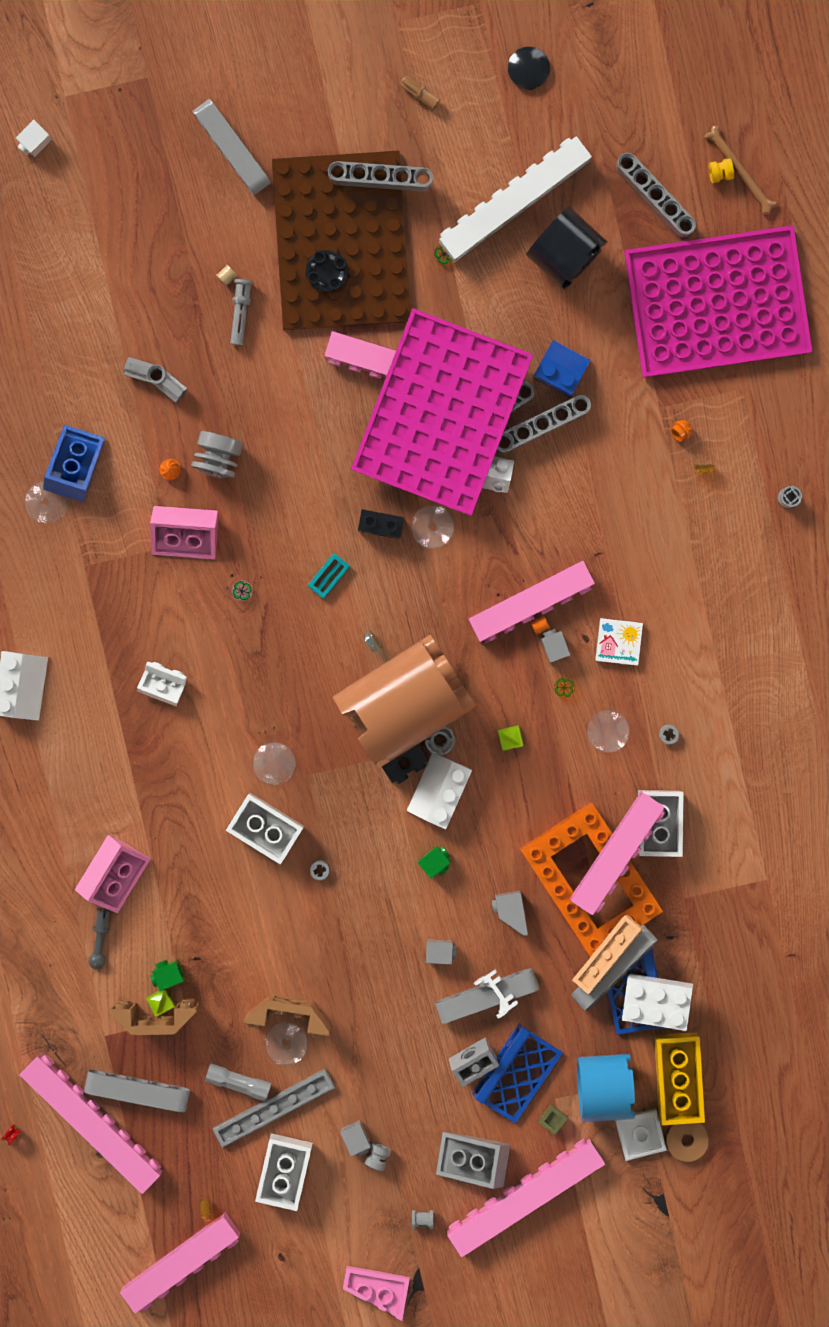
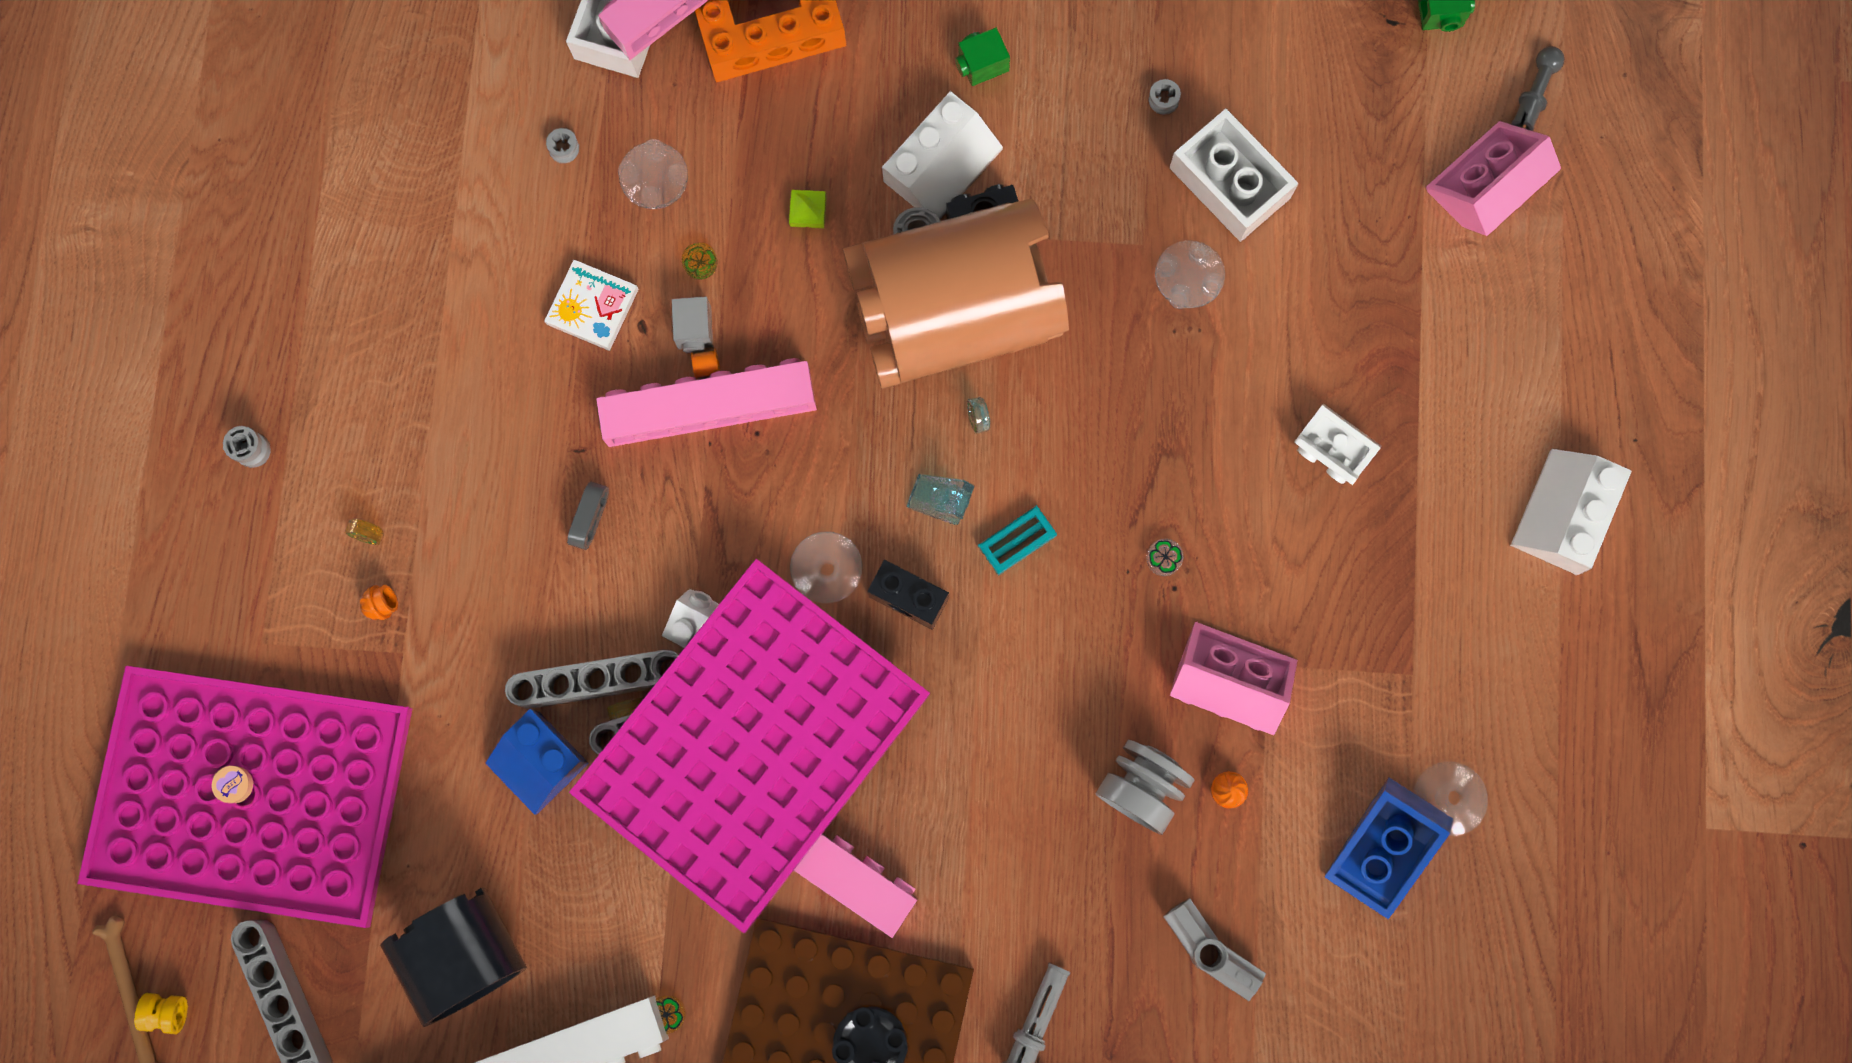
camera: 155 degrees left, 10 degrees down
none -> light nougat tile [212,766,253,803]
none -> dark grey beam [567,481,609,550]
none -> clear yellow tile [607,698,642,721]
none -> clear light blue slope [906,474,975,525]

